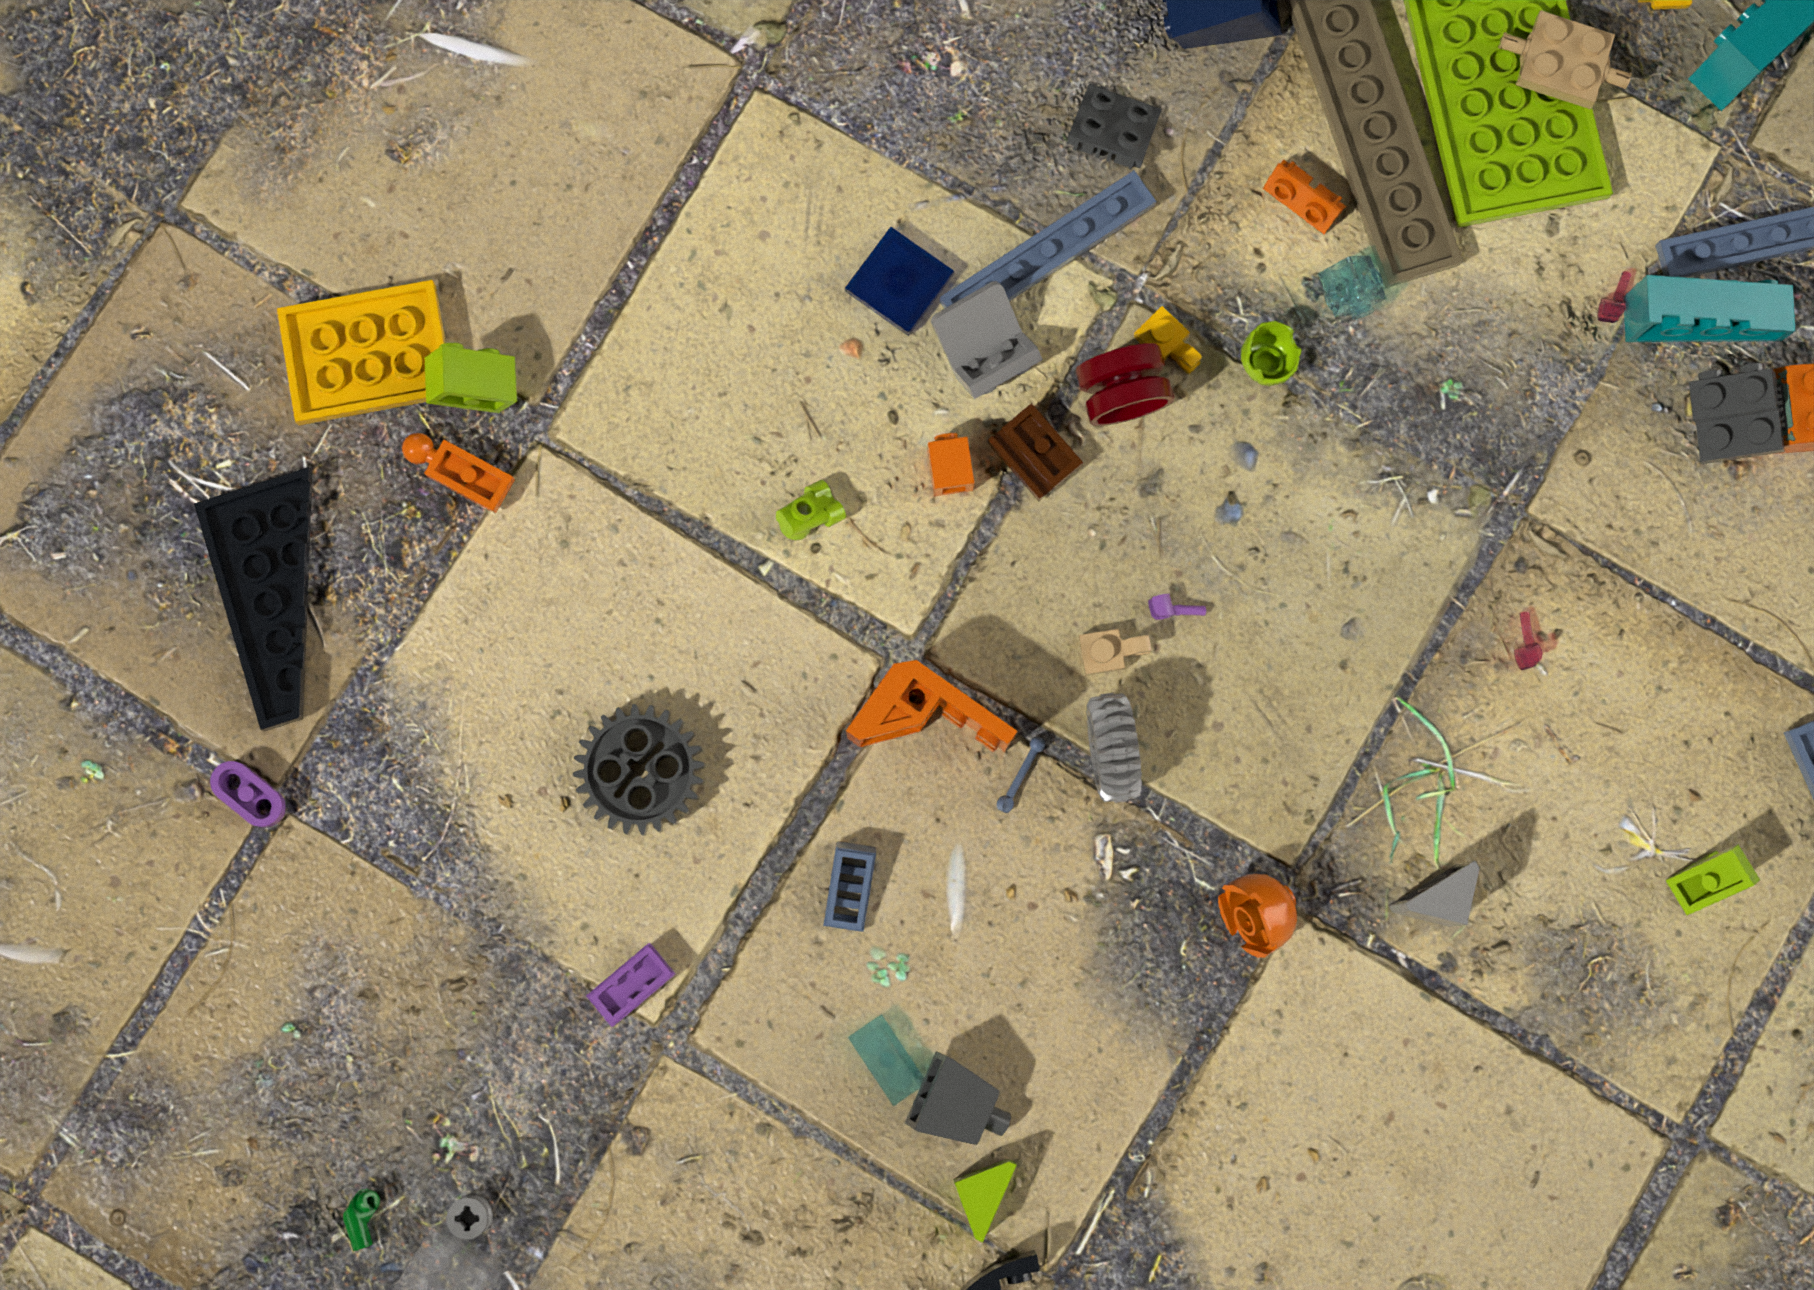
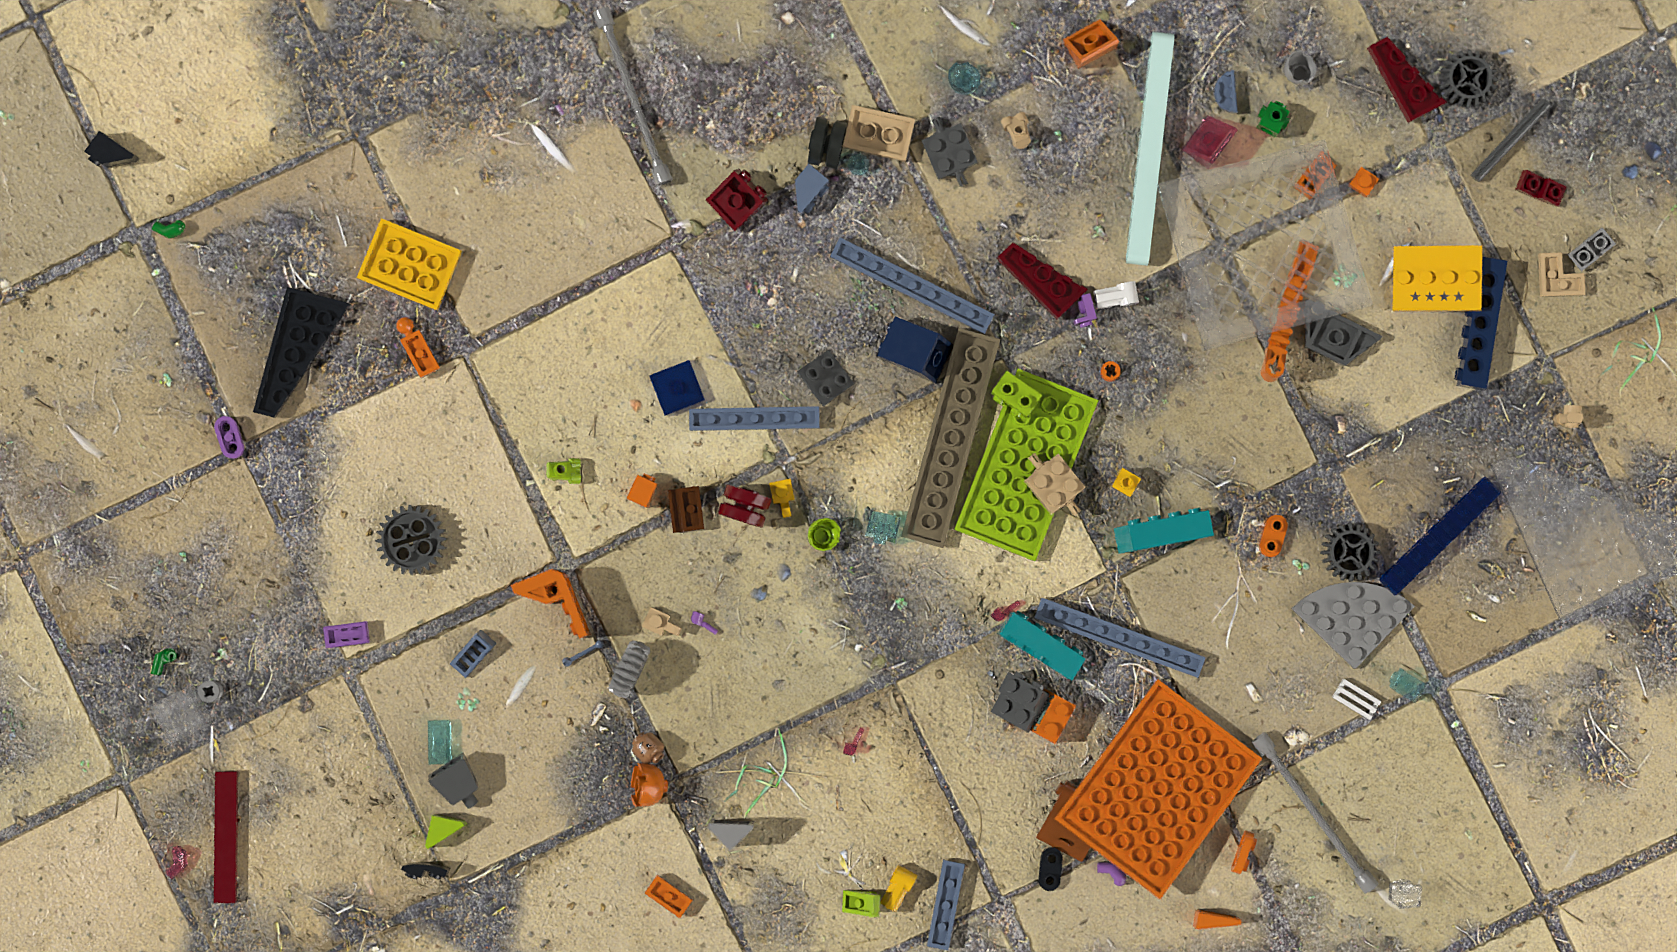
camera: 35 degrees right, 5 degrees up
lime brick [425,343,517,413] -> none
light grey bracket [931,281,1043,399] -> none
orange hinge [1262,160,1346,235] -> none
none -> medium nougat head [632,732,664,764]
none -> orange plate [645,874,693,918]
none -> yellow piece [880,865,918,912]

